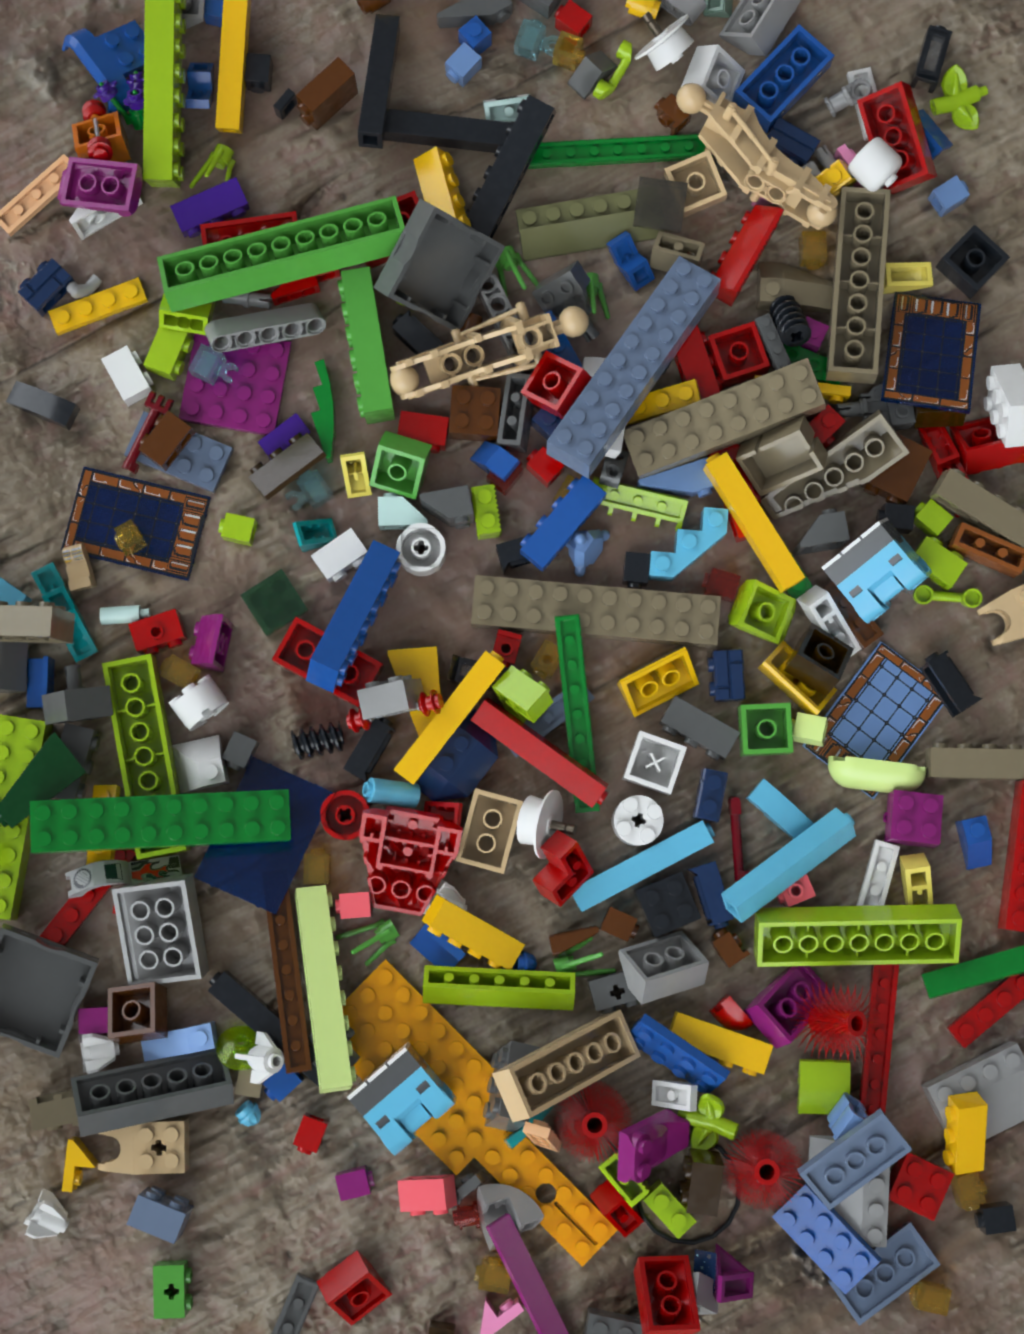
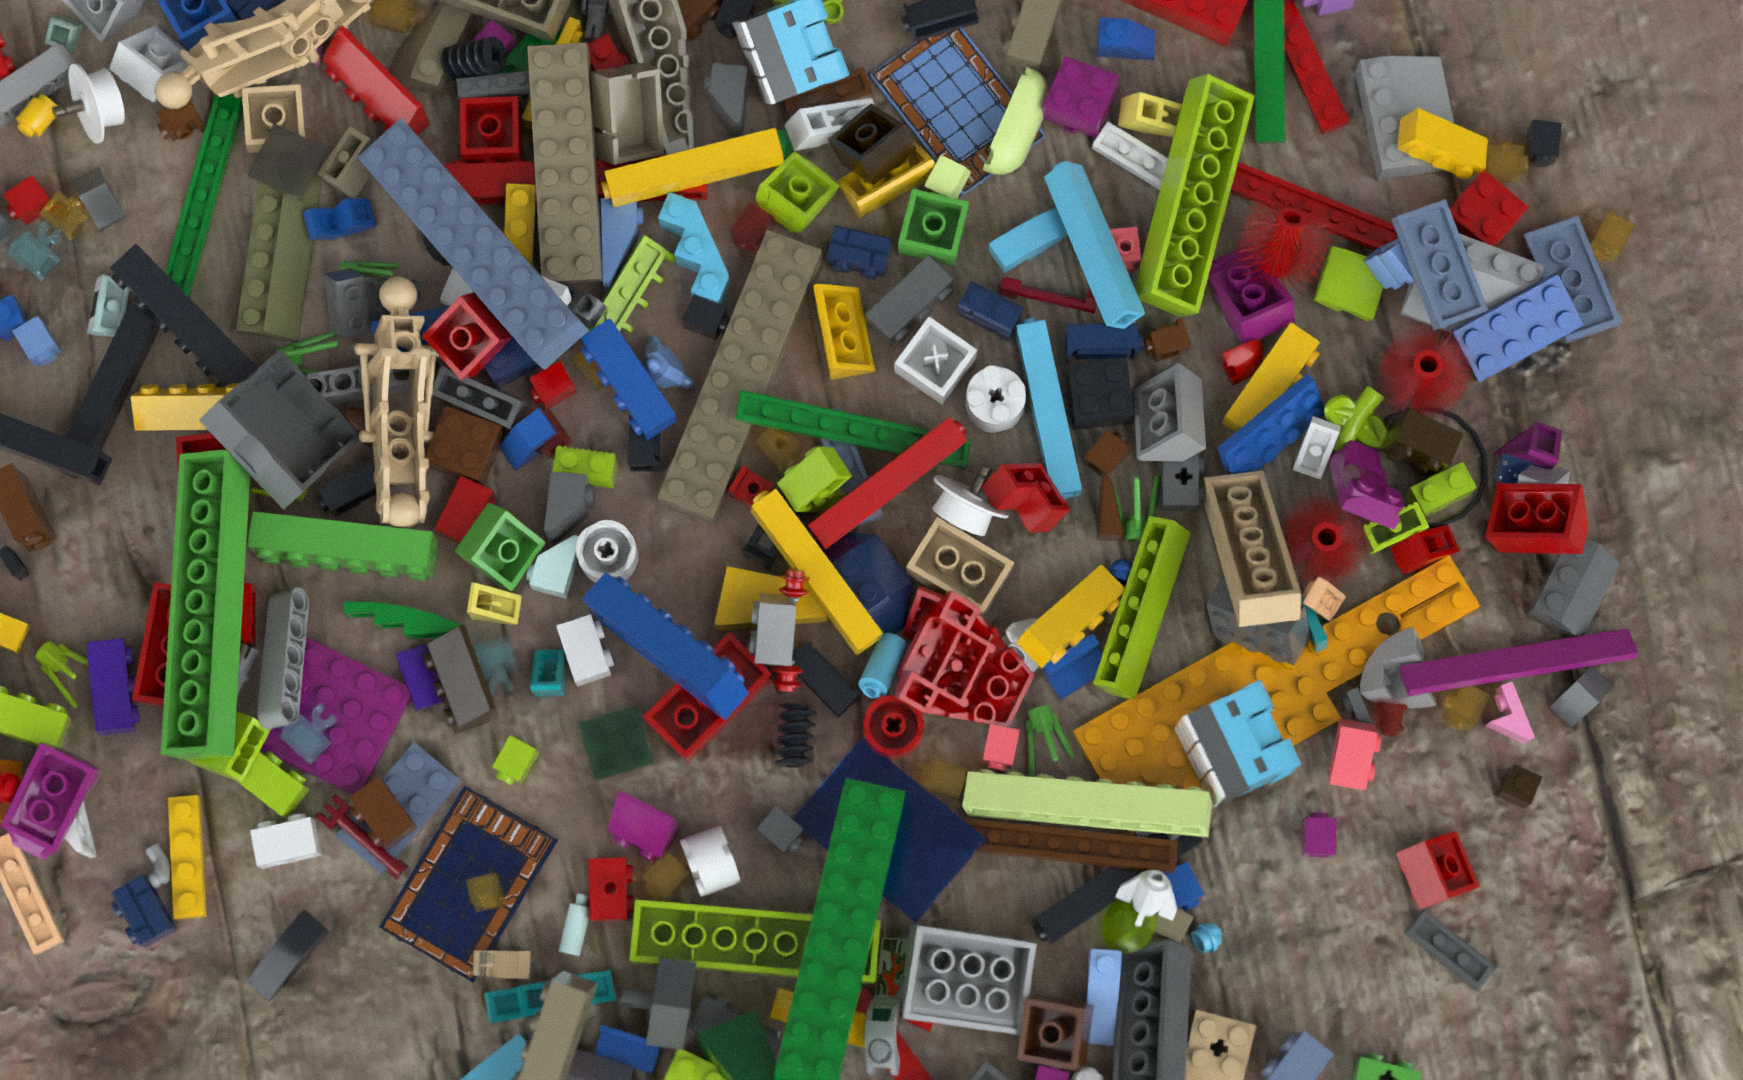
camera: 70 degrees left, 5 degrees down
white slope [172,735,230,794] -> none
red brick [293,1112,329,1155] -> none
lime bar [592,39,632,100] -> none

